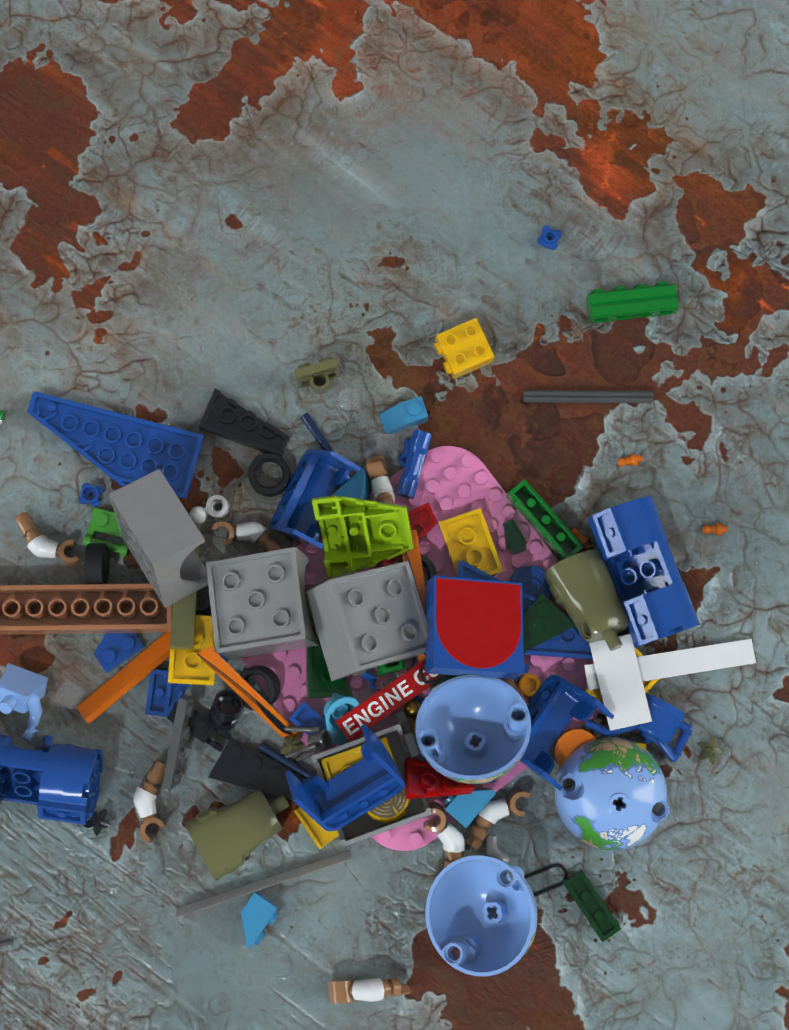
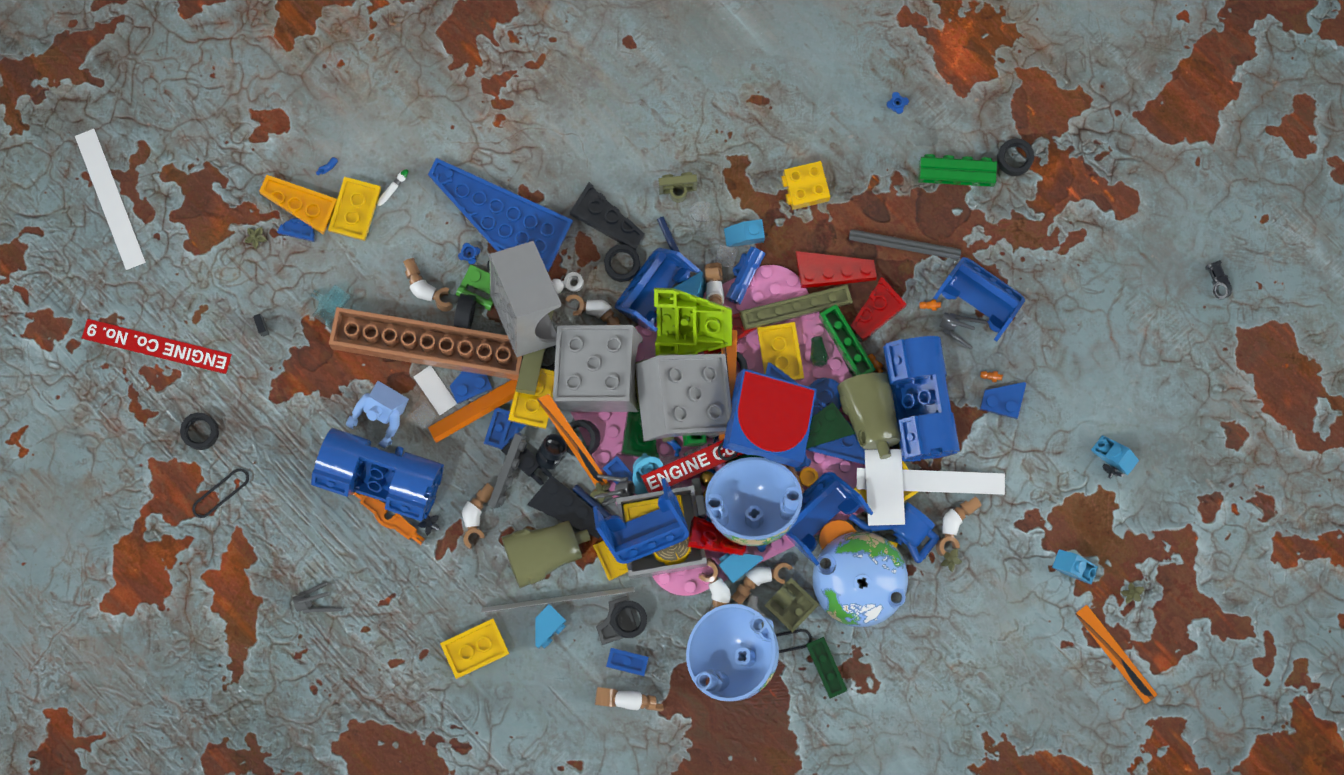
camera: 15 degrees right, 0 degrees up
none -> orange piece [353,492,425,545]
none -> white sticker [414,366,457,415]
none -> yellow plate [440,618,510,679]
none -> dark grey tile [596,596,637,645]
none -> blue plate [606,648,649,676]
none -> black tyre [611,601,647,638]
none -> olive tile [739,285,853,331]
none -> olive plate [764,578,819,633]
none -> red wing [795,251,877,288]
none -> red wing [850,277,907,341]
none -> blue windscreen [933,257,1025,342]
none -> medium nougat piece [936,496,982,556]
none -> dark grey plant [939,313,988,349]
none -> blue wing [980,382,1026,419]
none -> black tyre [997,138,1034,176]

